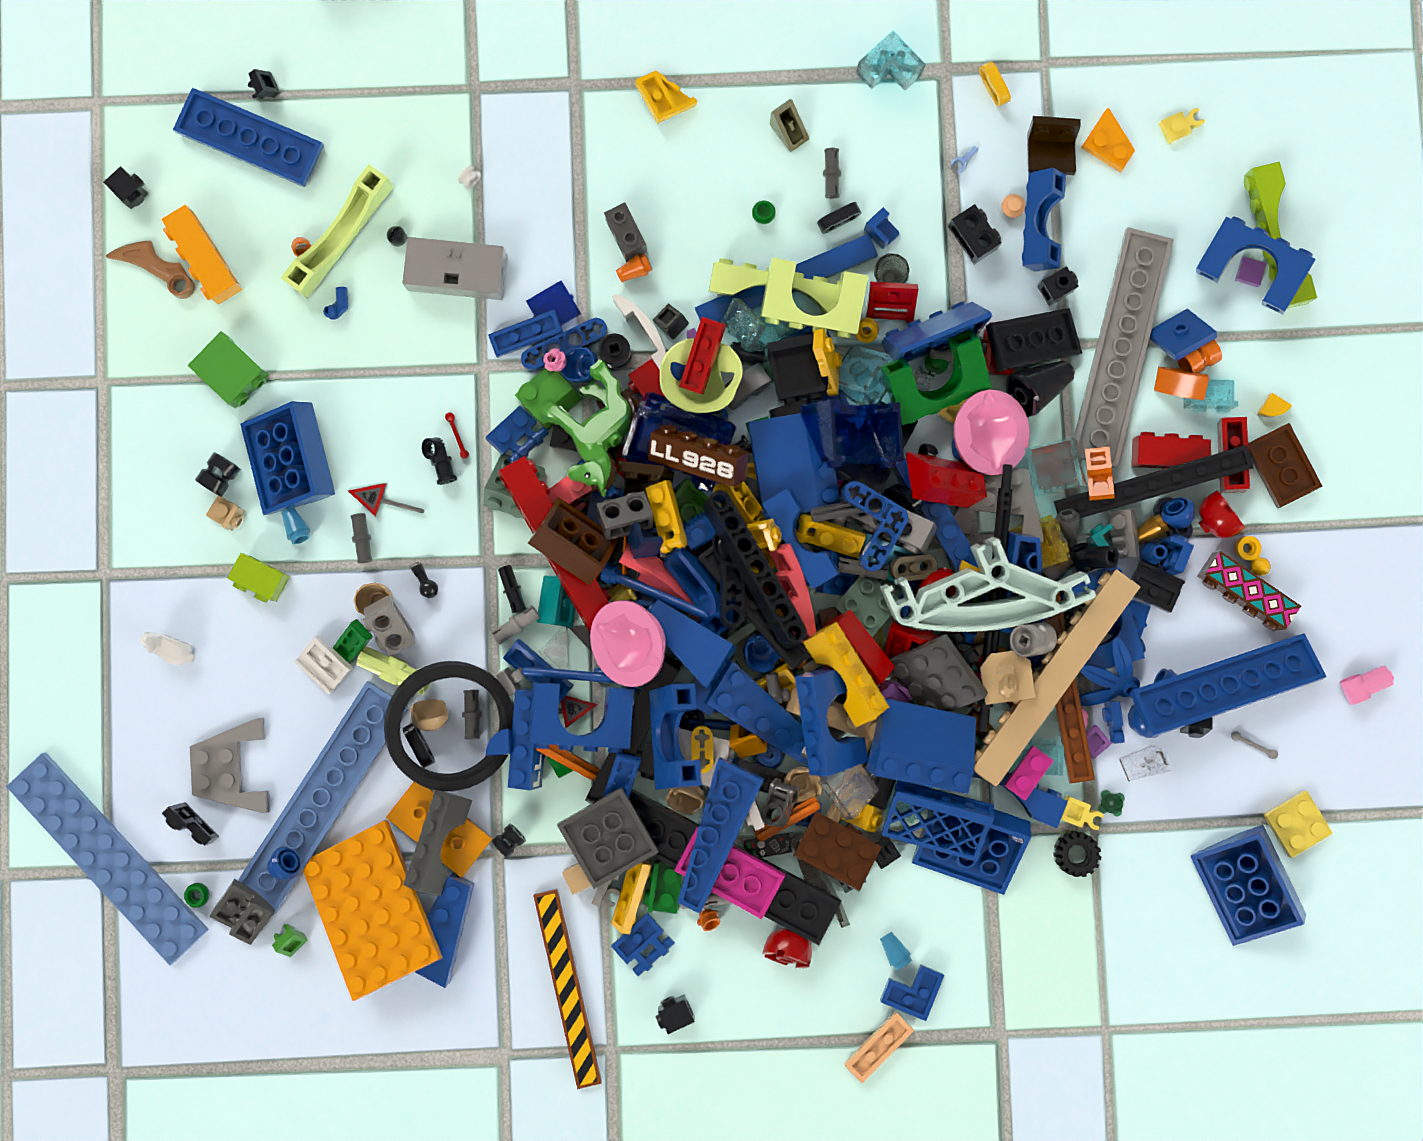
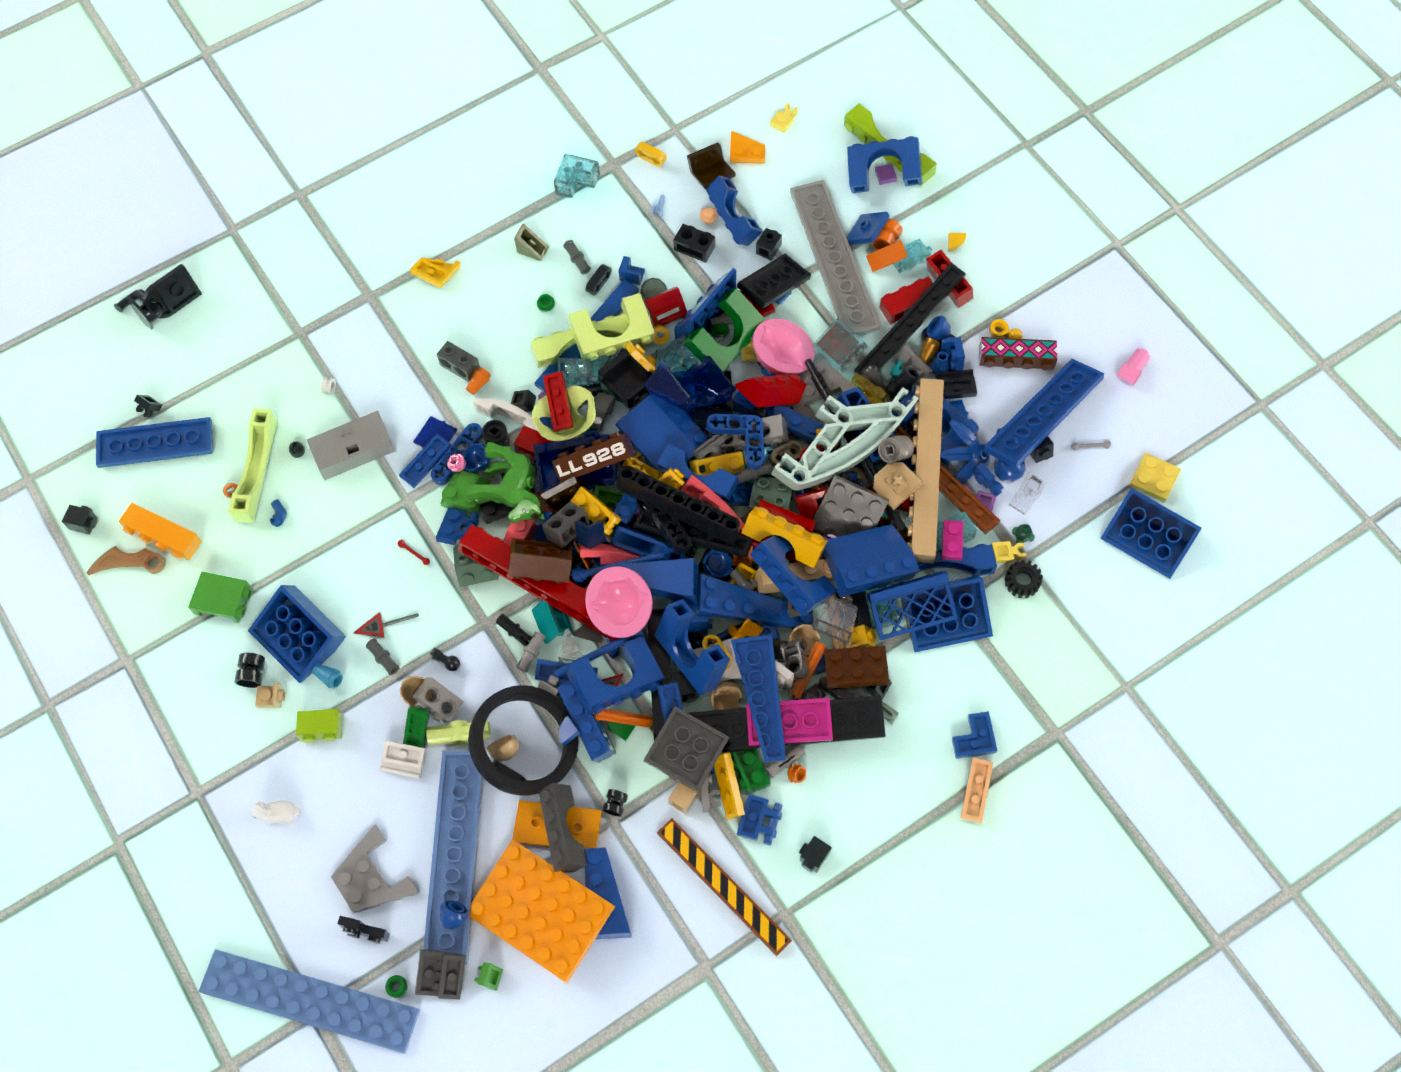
camera: 25 degrees left, 20 degrees down
black connector [421,437,458,485] -> none
dark grey pin [462,689,482,739] -> none
red cylinder [762,928,812,969] -> none
black tile [875,836,901,870] -> none
dark azure cone [880,932,913,971] -> none
black cone [1005,360,1075,418] -> none
slope [1085,446,1114,501] -> none
red cylinder [1198,490,1245,539] -> none
reddish brown plate [1248,422,1323,509] -> none

